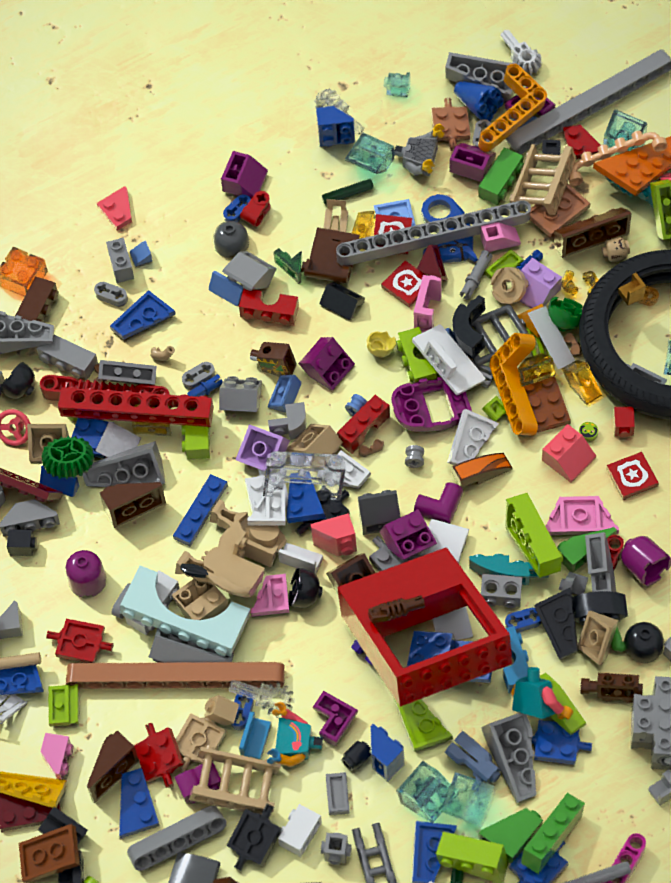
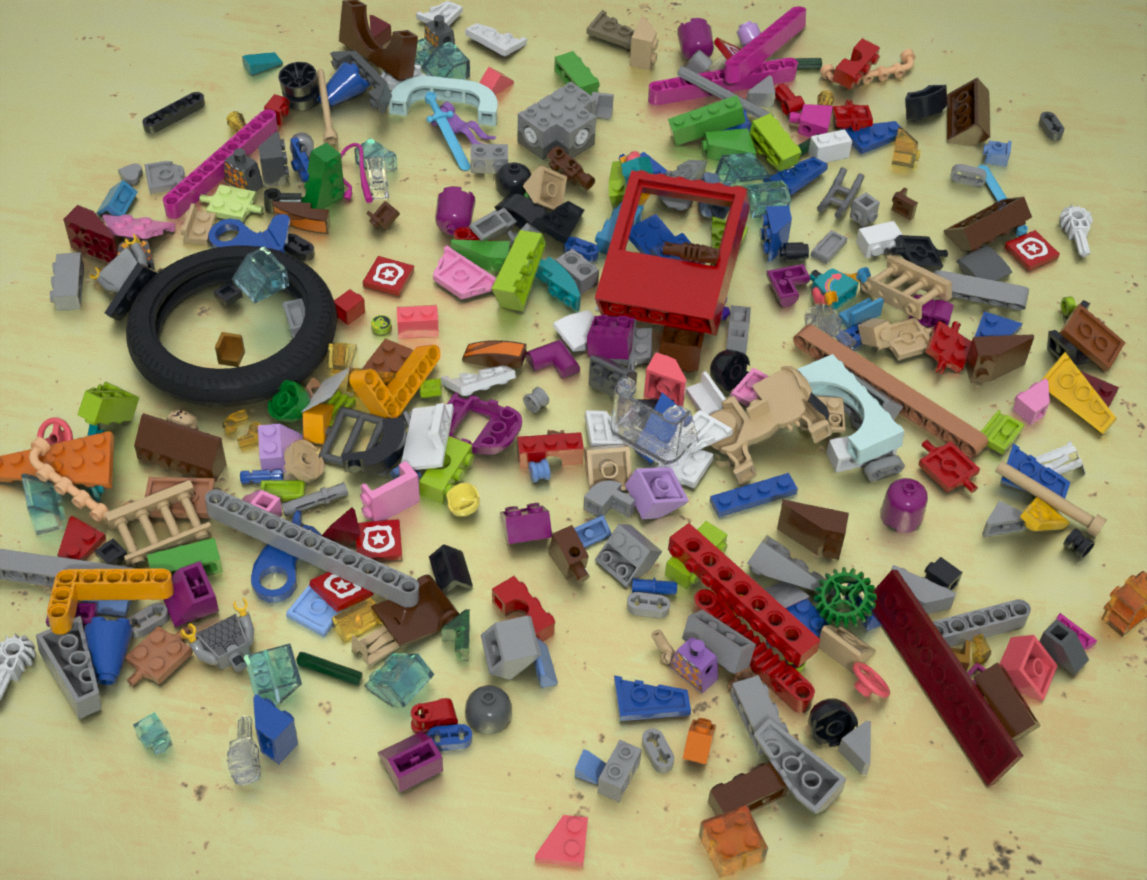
camera: 145 degrees left, 10 degrees down
none -> clear light blue slope [364,653,435,707]
none -> medium lavender torso [669,637,718,694]
none -> orange slope [682,718,716,764]
none -> light grey slope [726,305,751,354]

